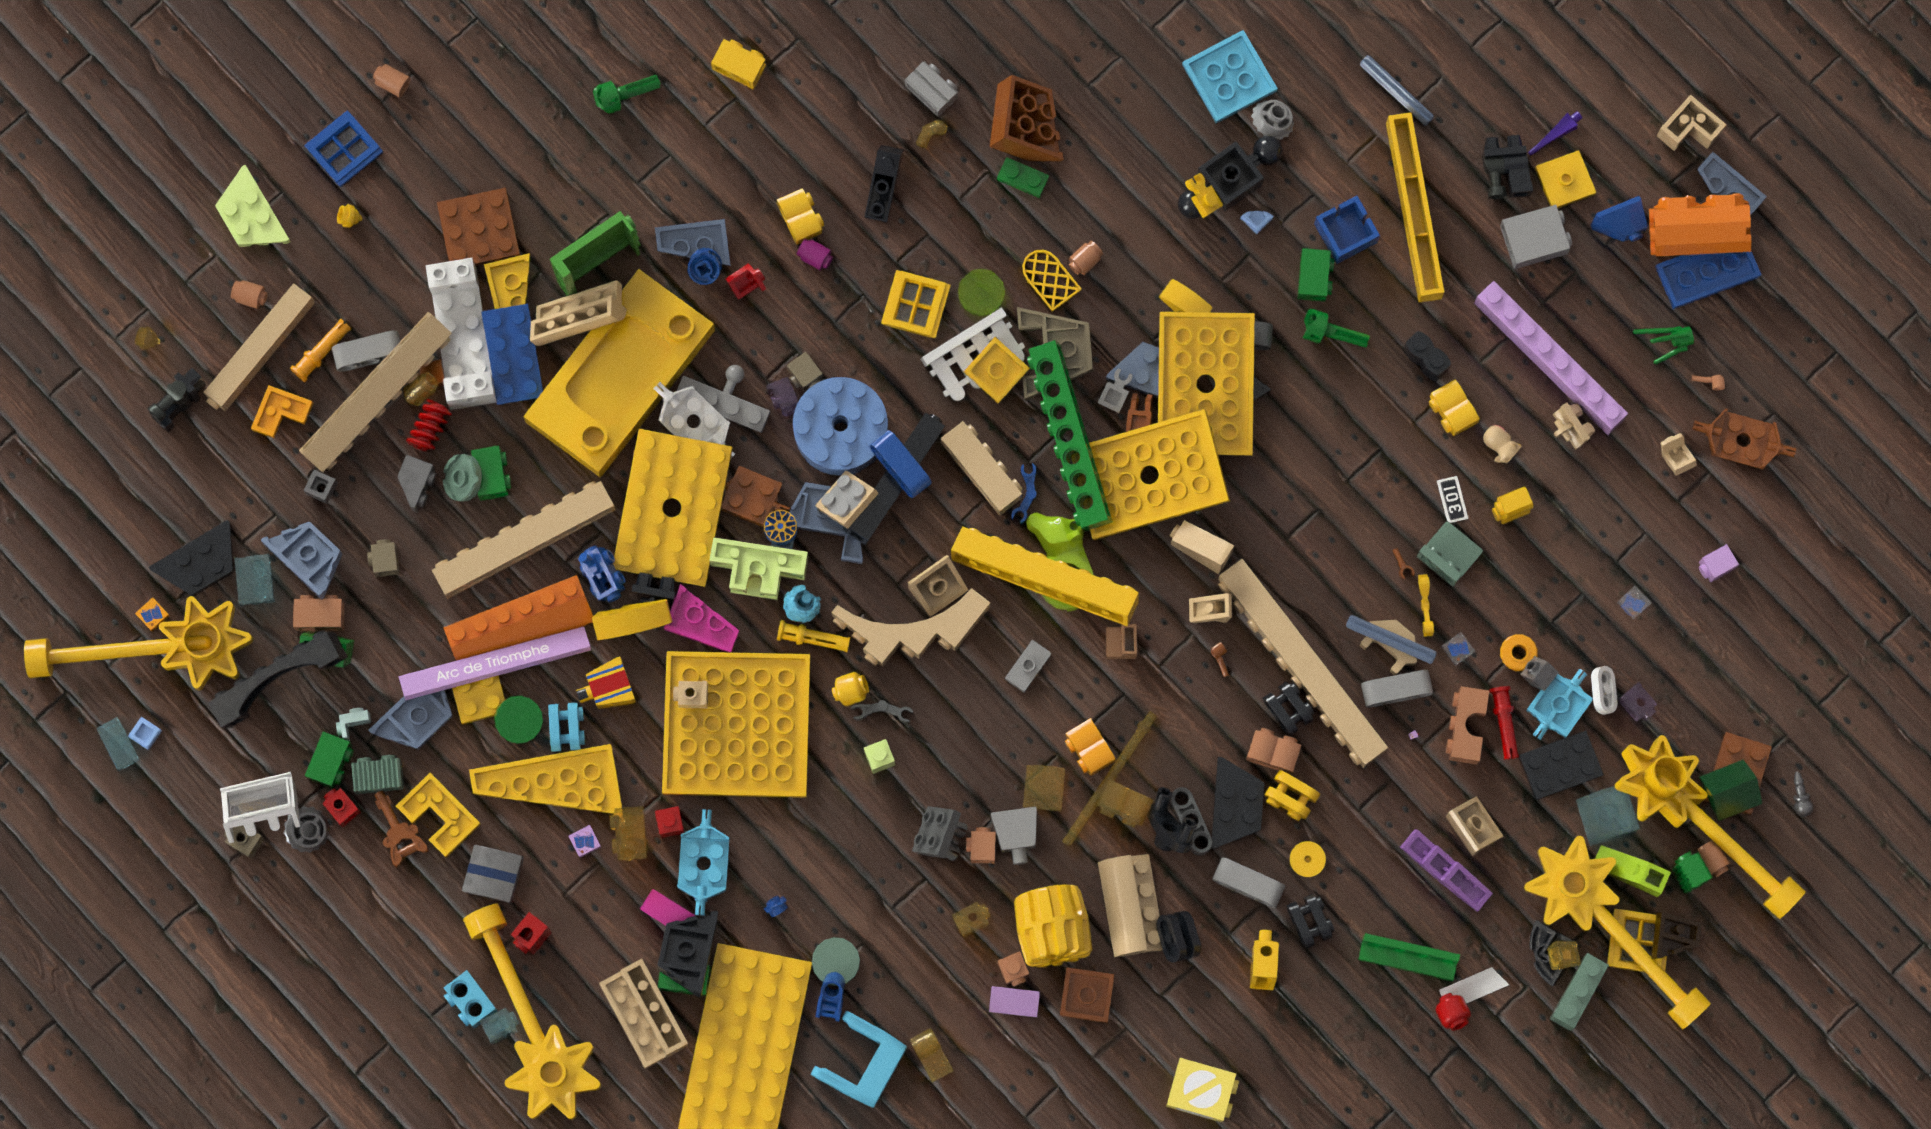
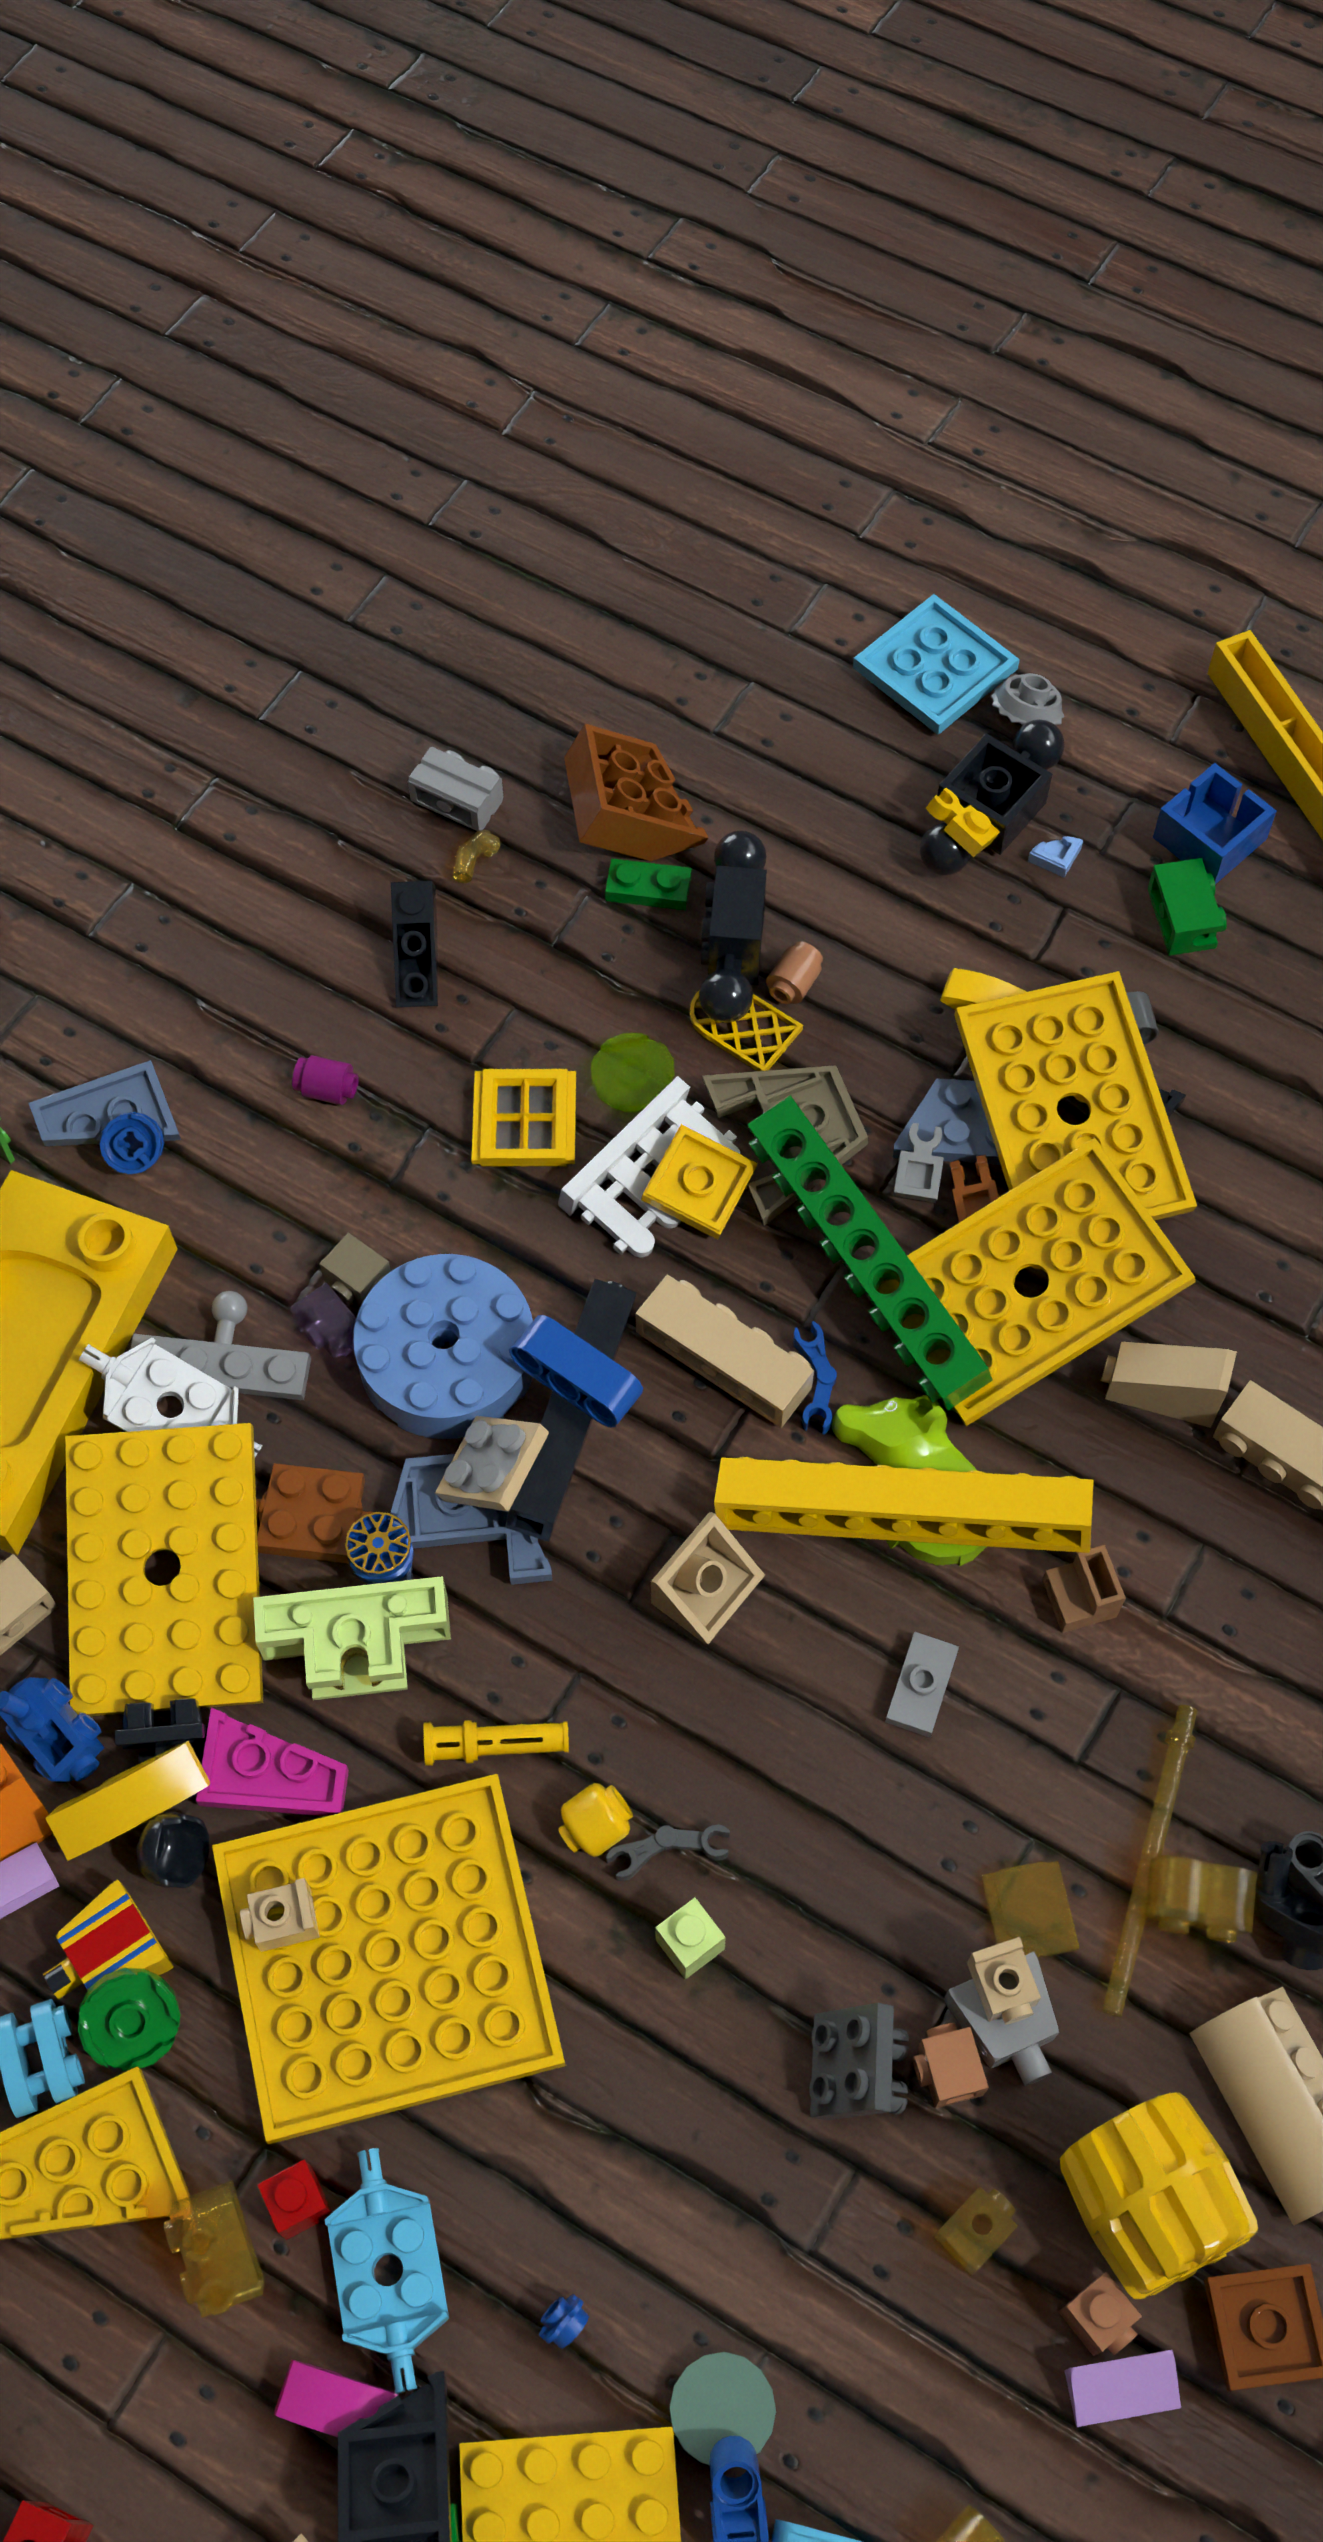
camera: 15 degrees left, 15 degrees down
lavender tile [569,825,601,858] -> none
yellow brick [711,39,766,90] -> none
red bracket [725,263,766,300] -> none
yellow brick [777,188,824,245] -> none
medium azure piece [783,585,821,623] -> none
tan arch [832,588,990,667] -> none
light orange brick [1064,718,1116,776] -> none
tan slope [1189,593,1232,623] -> none
dark orange hand [1211,642,1229,677] -> none
green piece [1302,309,1370,347] -> none
sand blue axle [1360,55,1434,126] -> none
none -> green tile [78,1968,181,2071]
none -> black hair [136,1813,209,1888]
none -> black brick [699,831,767,1023]
none -> tan brick [967,1937,1041,2025]

